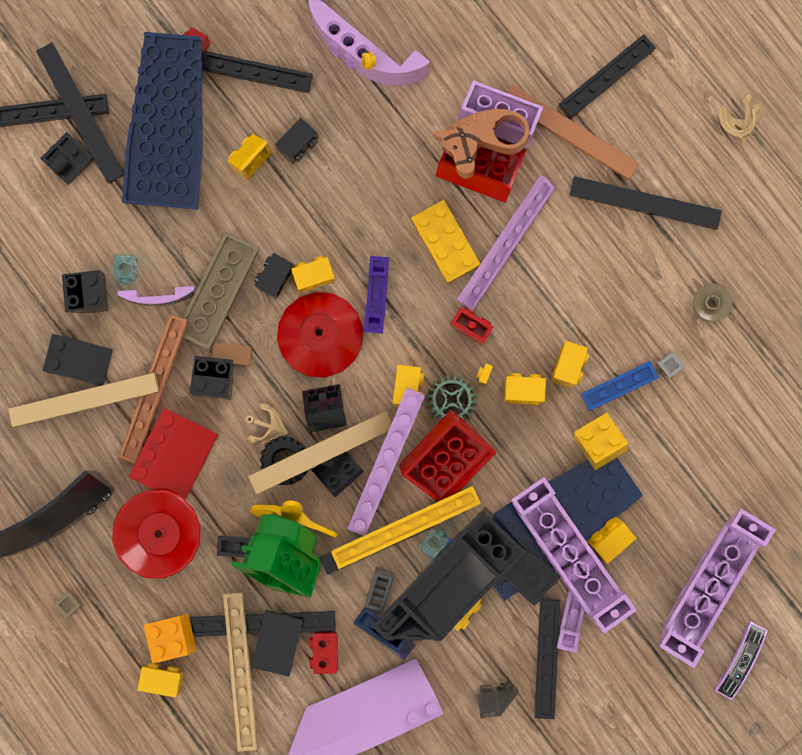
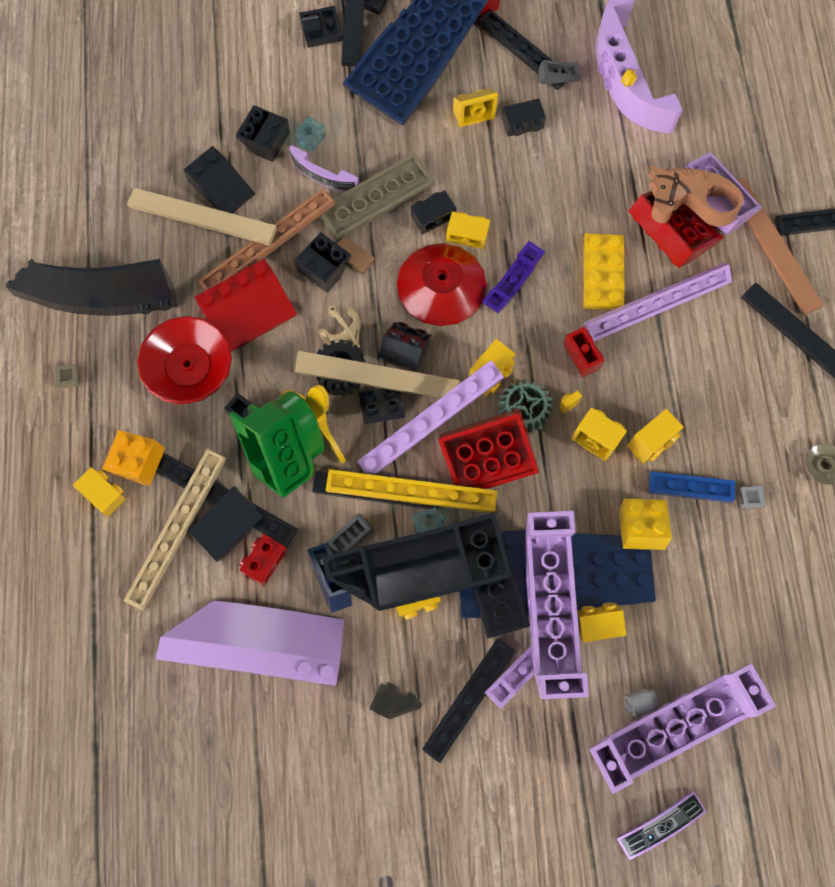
camera: 25 degrees right, 10 degrees down
none -> dark grey slope [538,60,580,84]
none -> light grey brick [623,688,659,717]

